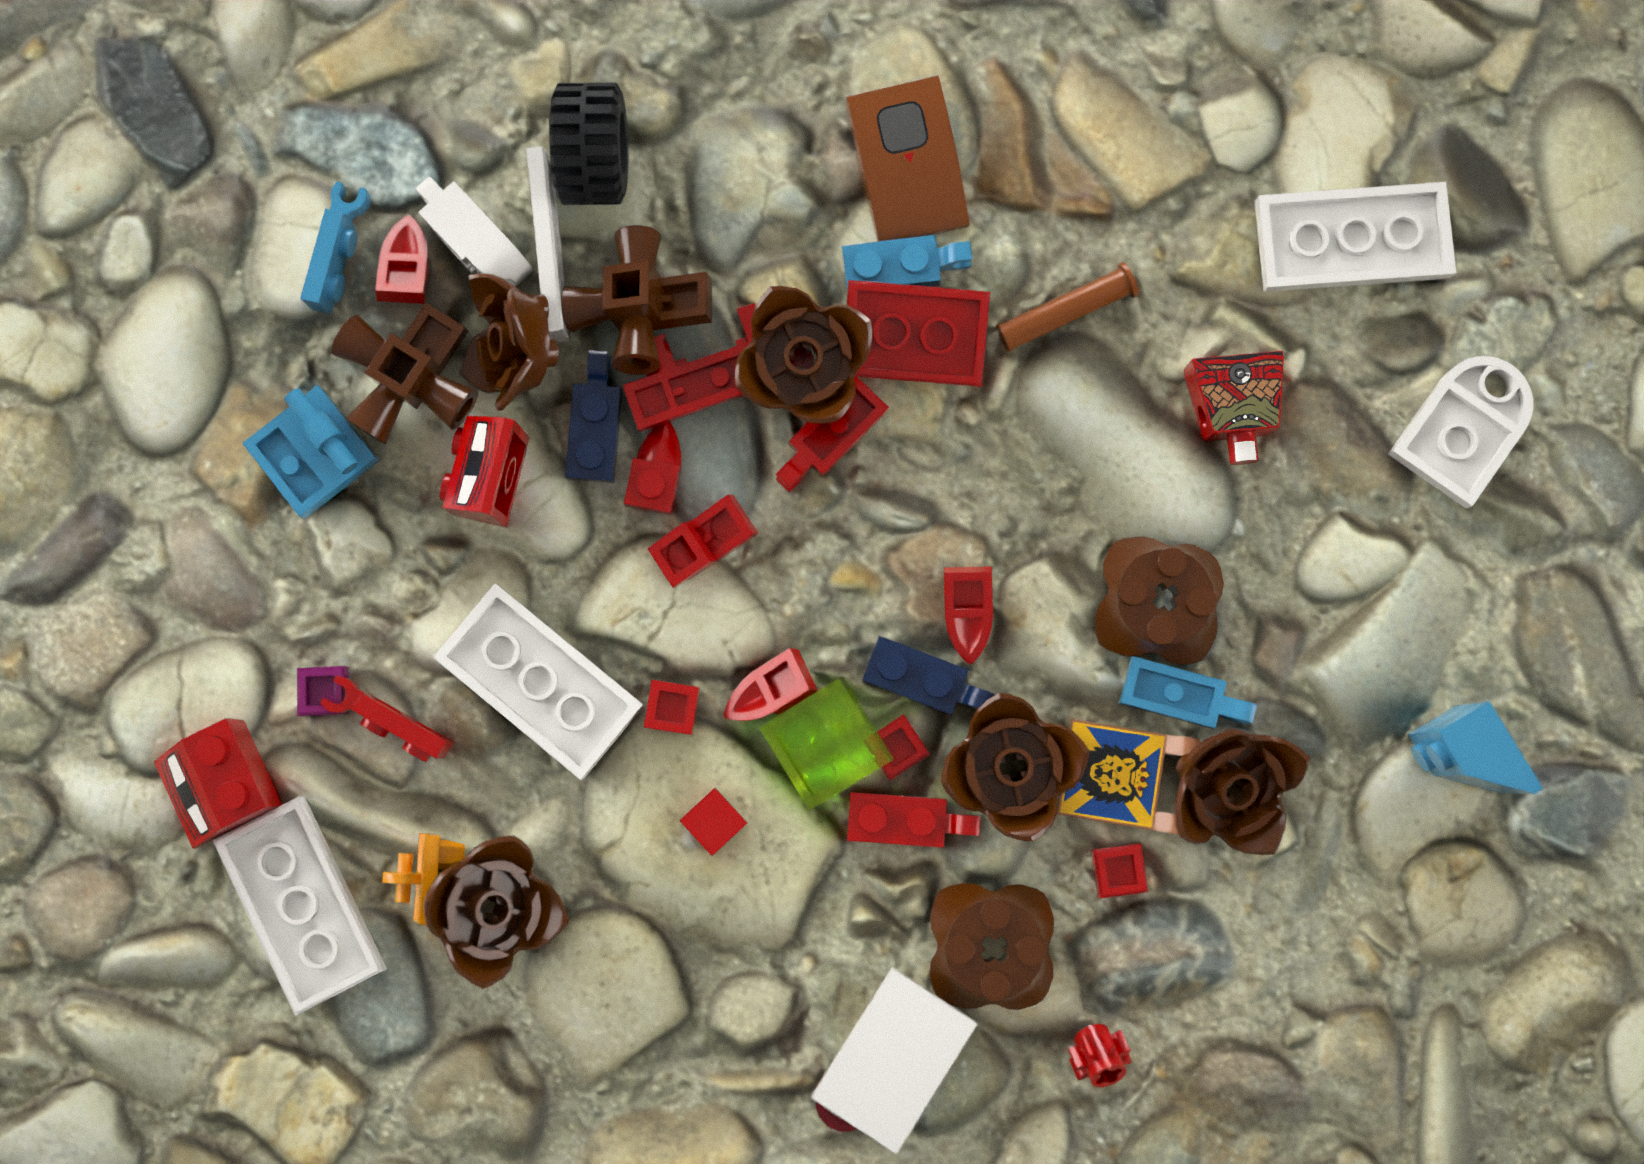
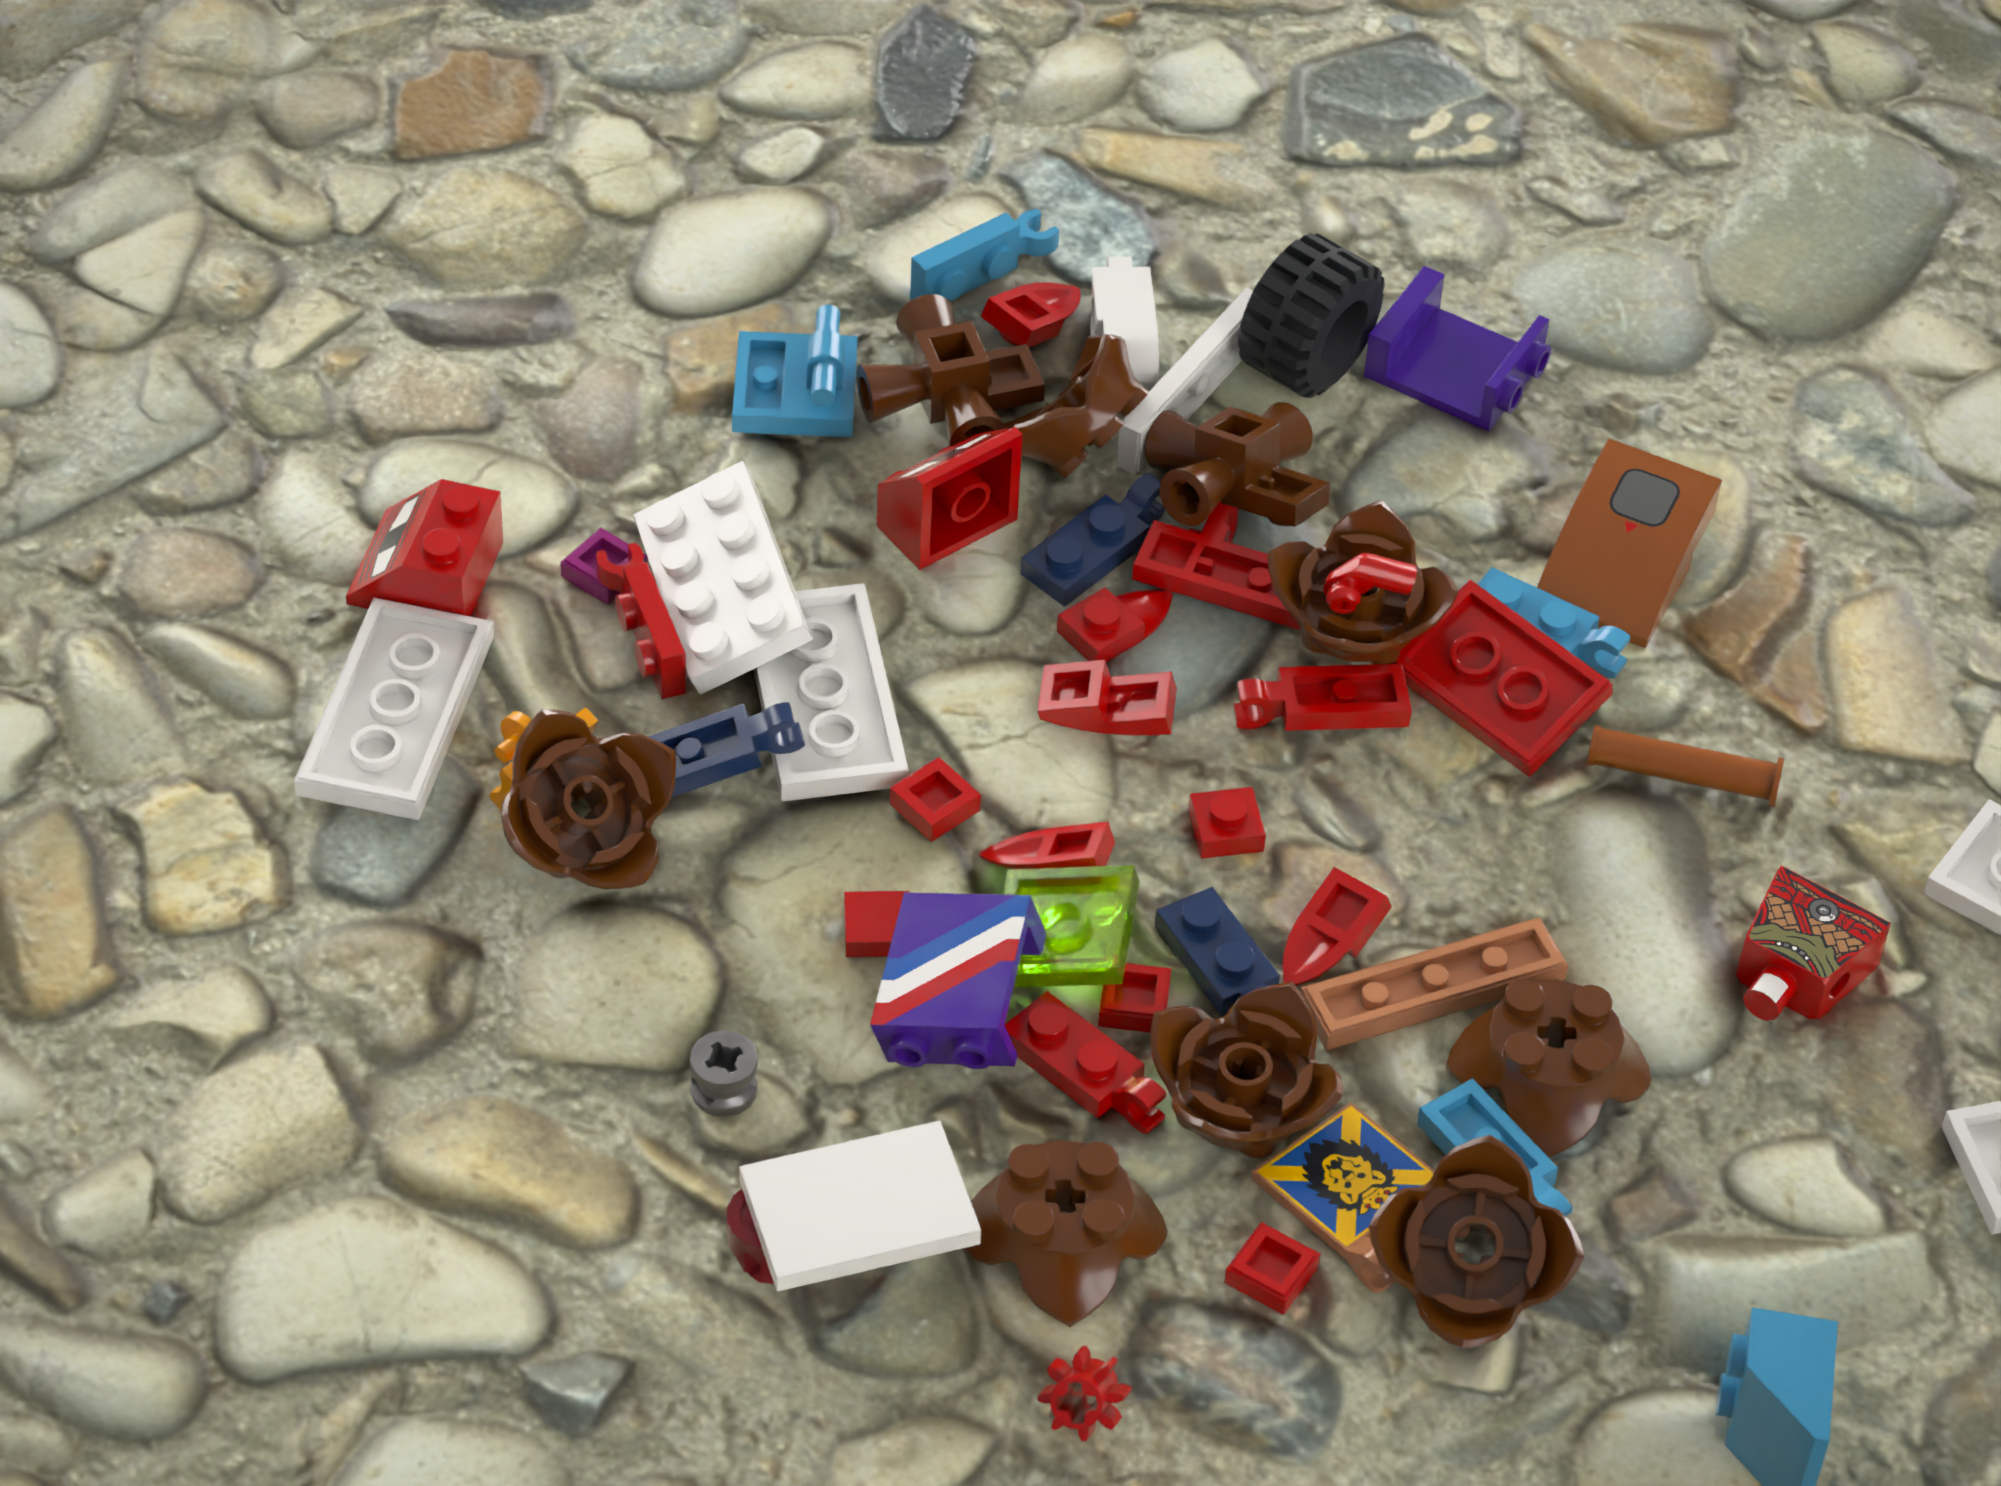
camera: 35 degrees right, 35 degrees down
none -> white plate [633,461,813,695]
none -> dark blue plate [647,702,805,798]
none -> flat silver wheel [690,1030,758,1117]
none -> dark purple panel [870,892,1047,1069]
none -> red plate [1188,787,1266,859]
none -> nougat tile [1300,917,1568,1051]
none -> red arm [1323,553,1417,614]
none -> dark purple panel [1364,266,1552,431]

